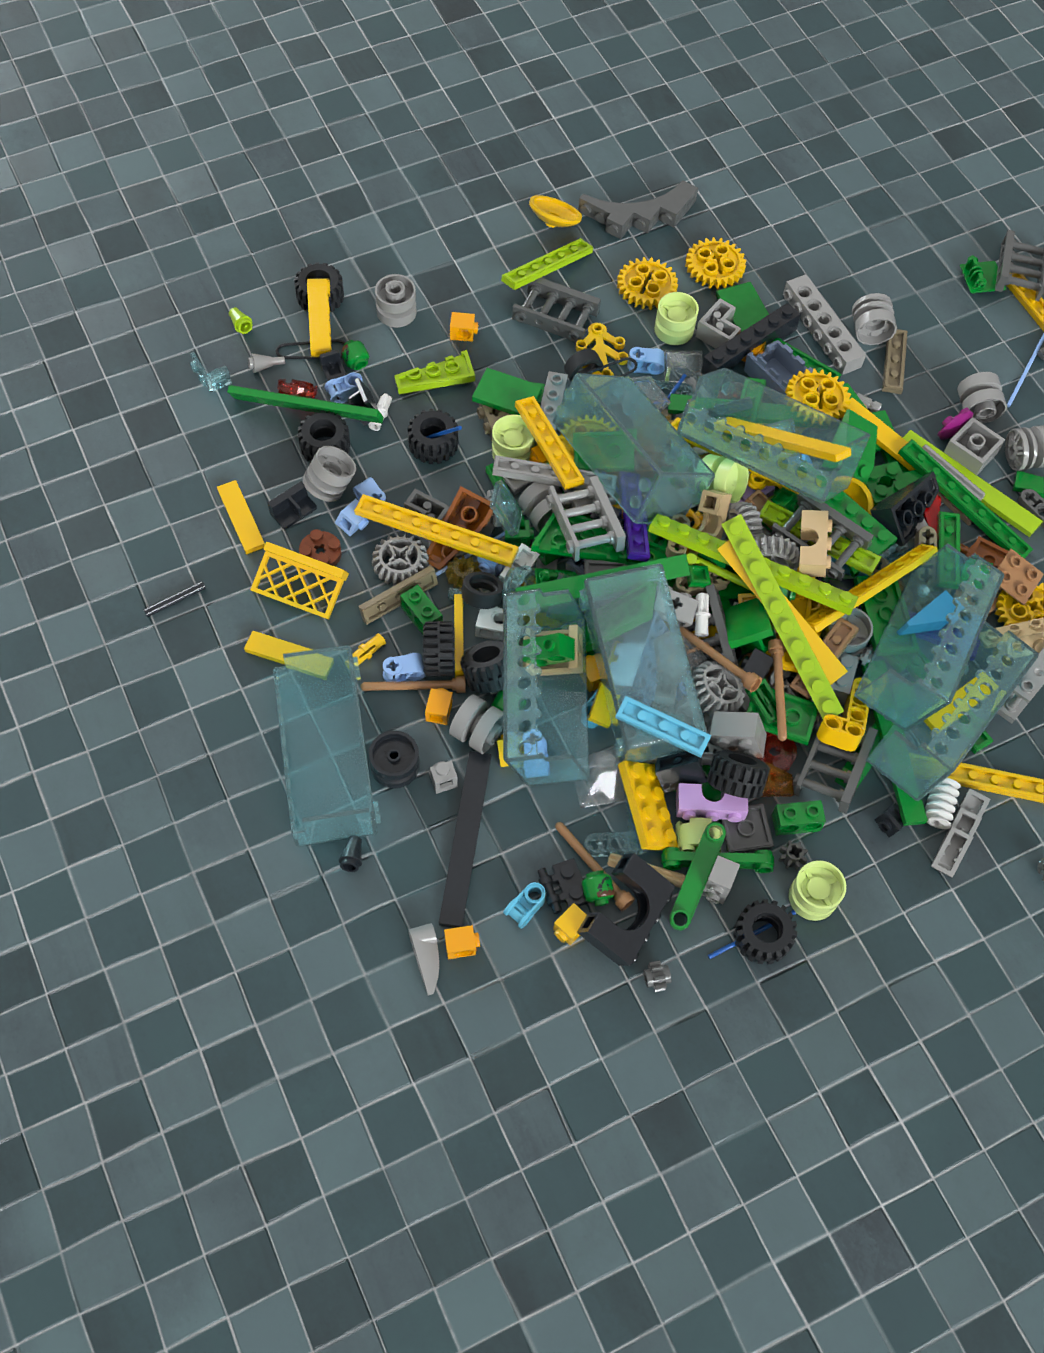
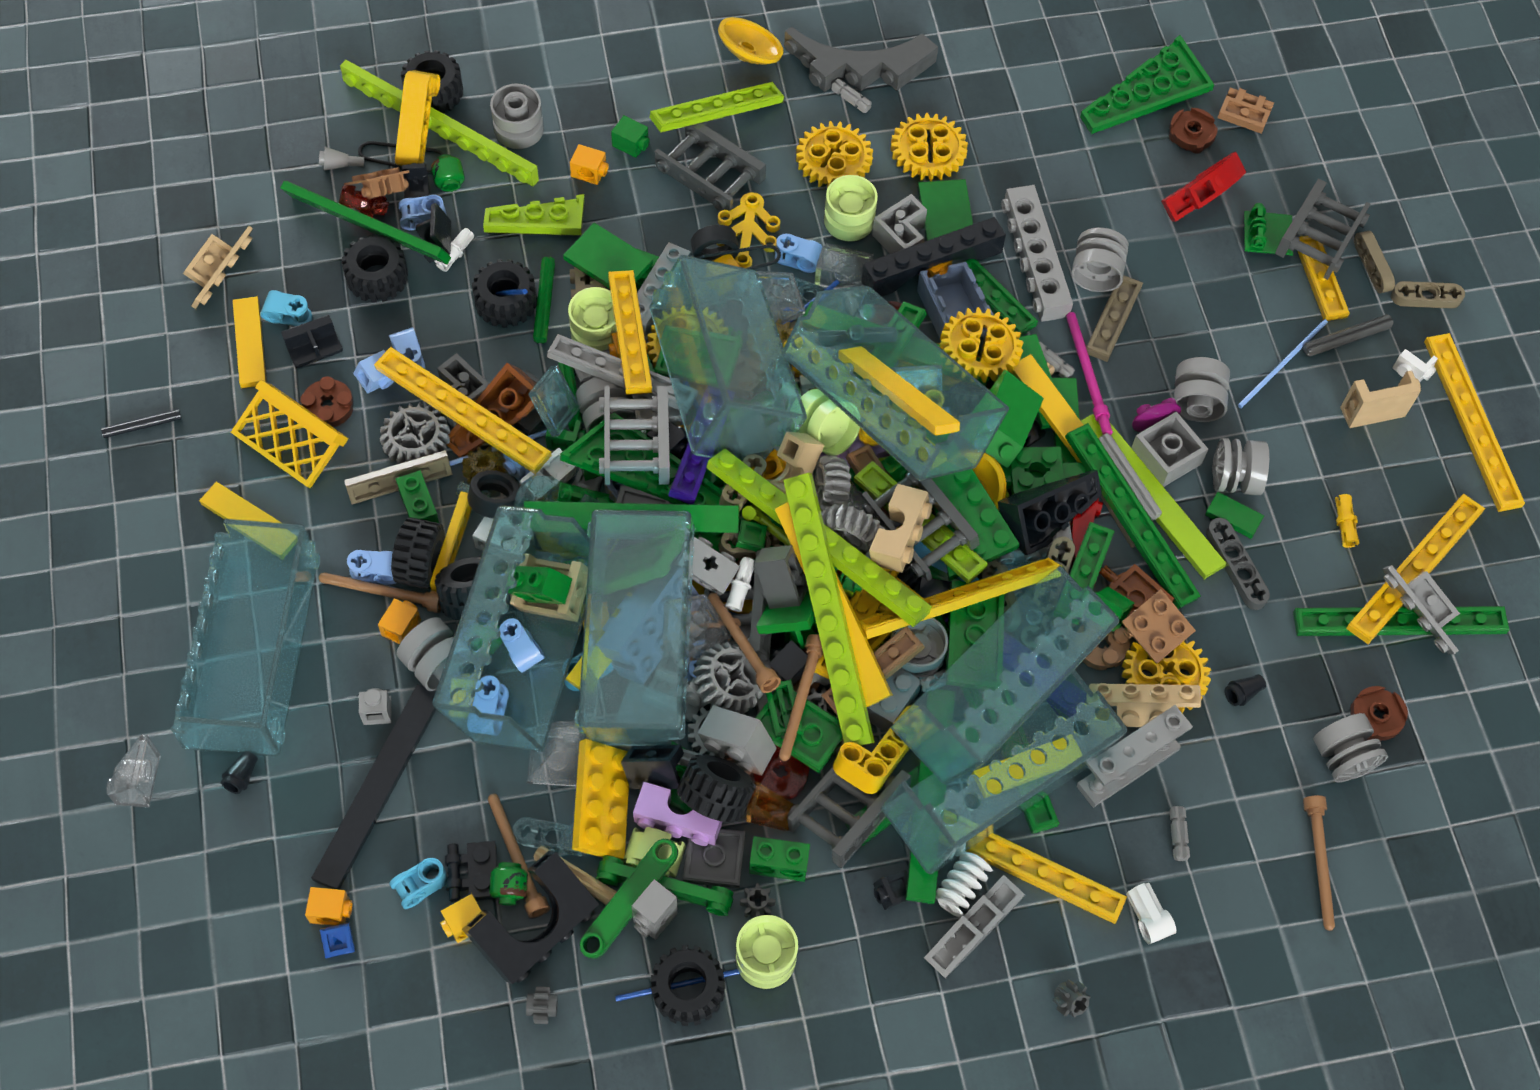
camera: 15 degrees right, 0 degrees up
clear light blue bracket [190,352,232,393] -> none
lime cone [229,307,253,334] -> none
light grey wheel [302,446,356,502] -> none
yellow pin [344,633,386,670] -> none
black wheel [369,731,420,788] -> none
light grey piece [408,923,439,996] -> none
medium azure tile [615,696,711,758] -> none
dark azure slope [896,590,963,635] -> none
none -> clear slope [106,734,160,808]
none -> tan bracket [183,226,253,309]
none -> medium azure piece [260,290,313,326]
none -> blue tile [320,922,355,958]
none -> lime plate [340,60,539,187]
none -> medium nougat hinge [344,167,410,199]
none -> light blue piece [499,618,545,673]
none -> green axle [533,257,555,344]
none -> green brick [611,115,650,158]
none -> dark grey brick [754,545,808,609]
none -> light grey axle [831,79,872,113]
none -> dark pink bar [1066,312,1113,435]
none -> green wing [1080,35,1215,134]
none -> red slope [1161,152,1246,222]
none -> copper plate [1169,108,1218,154]
none -> medium nougat plate [1218,87,1274,134]

